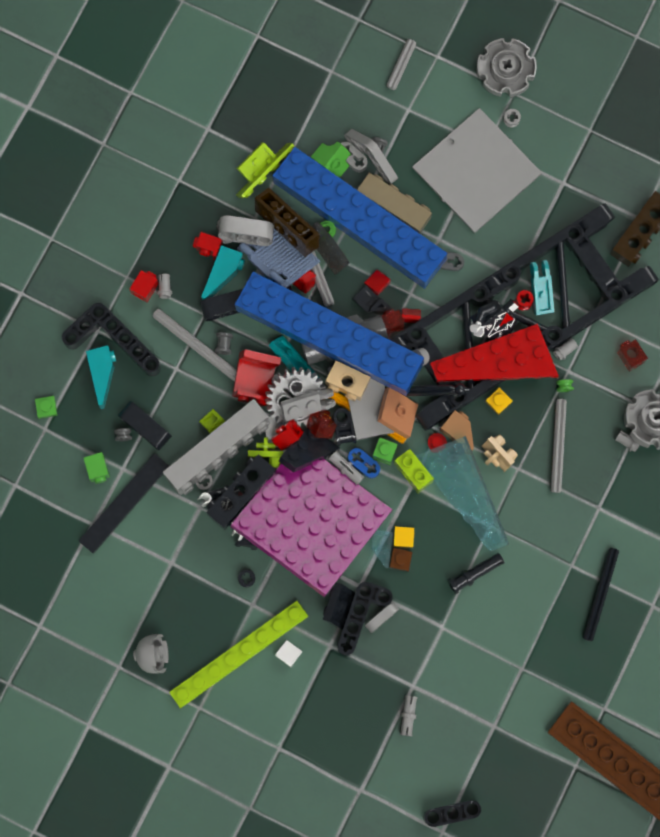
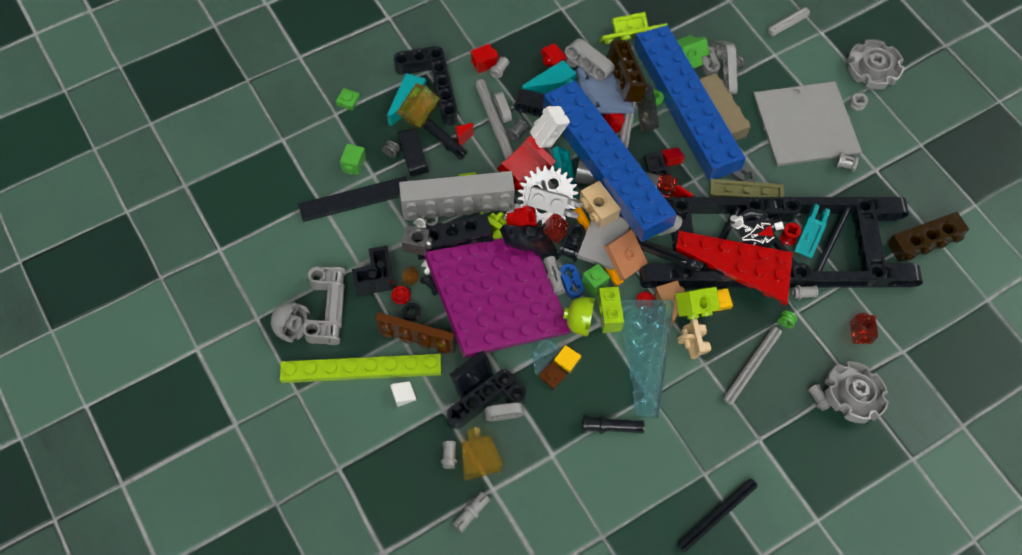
camera: 30 degrees right, 15 degrees down
none -> light grey piece [302,267,346,345]
none -> black brick [352,246,395,296]
none -> reddish brown plate [375,312,456,354]
none -> red plate [391,286,411,305]
none -> clear yellow brick [396,83,439,128]
none -> flat silver brick [401,225,433,256]
none -> clear orange plate [402,267,418,286]
none -> black pin [423,119,467,160]
none -> light grey pin [441,441,457,469]
none -> red slope [455,123,474,146]
none -> clear yellow torso [462,428,503,481]
none -> light grey beam [493,92,512,123]
none -> white brick [530,106,570,148]
none -> lime cylinder [563,297,595,337]
none -> lime brick [675,287,720,319]
none -> olive plate [709,179,784,197]
none -> light grey bush [836,152,859,172]

